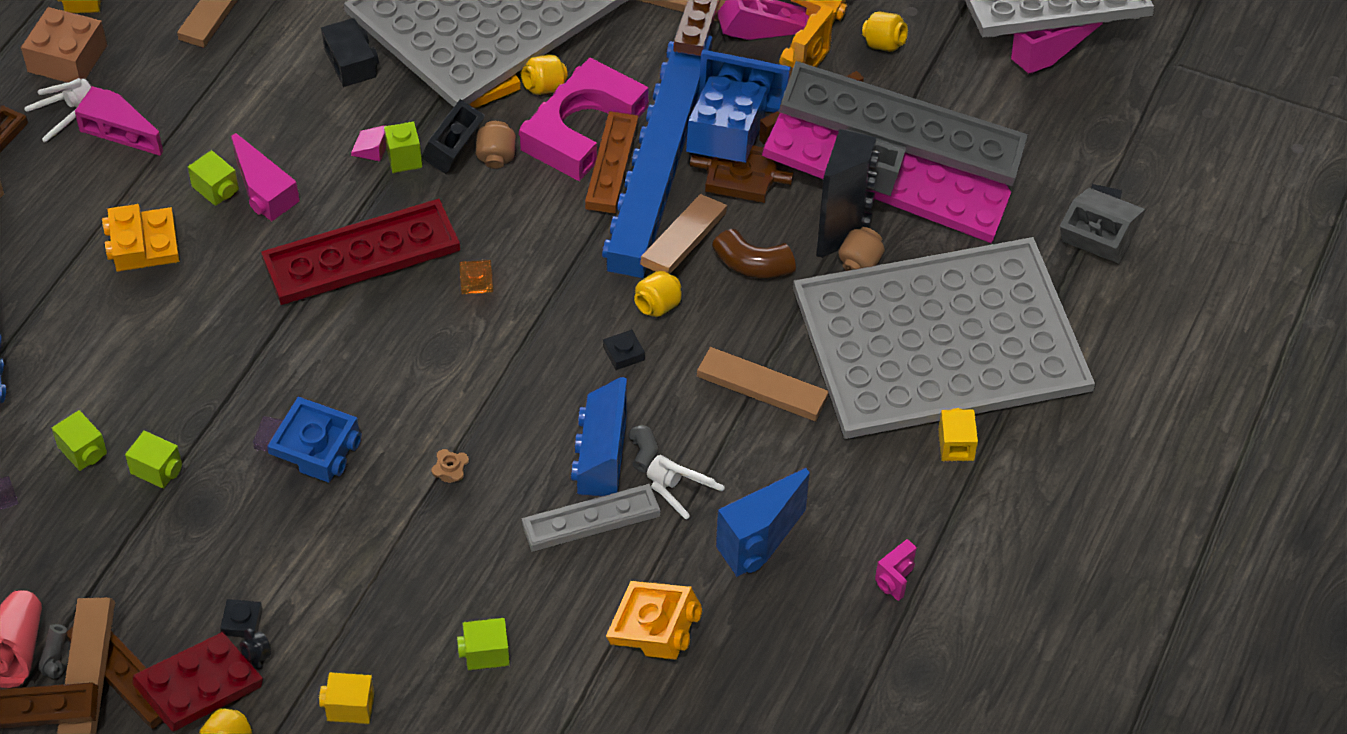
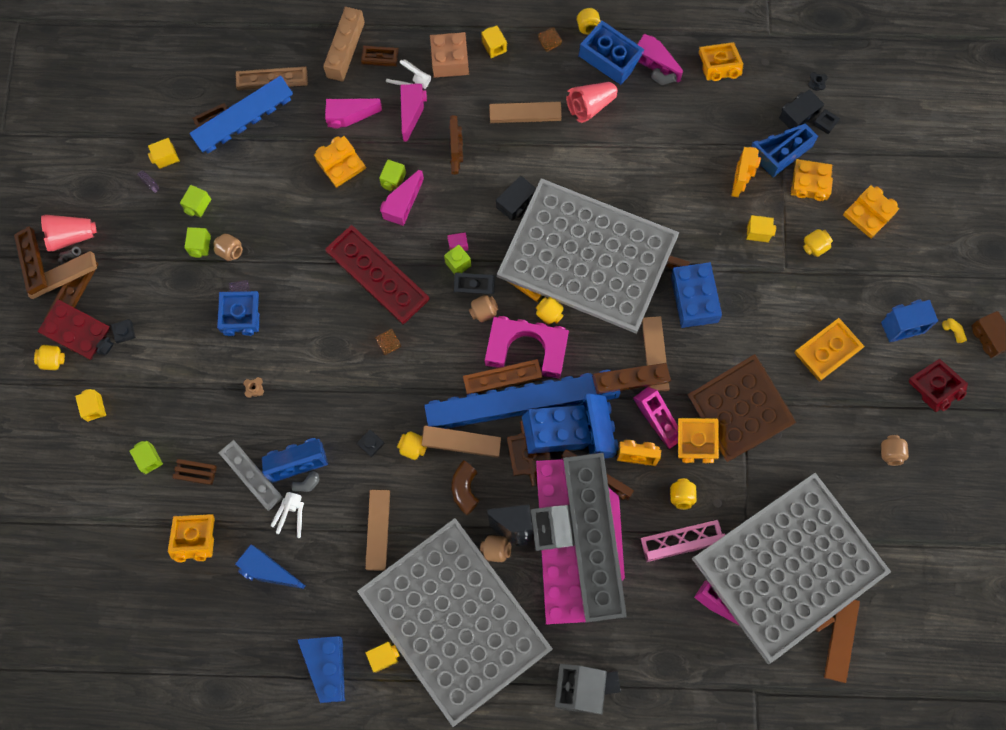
camera: 70 degrees right, 20 degrees up
dark pink bracket [875,539,917,601] -> none
none -> reddish brown tile [172,459,217,485]
none -> medium nougat head [214,234,242,261]
none -> blue wedge [298,636,345,703]
none -> dark pink slope [325,99,382,129]
none -> reddish brown plate [449,115,463,175]
none -> bright pink fence [640,520,725,562]

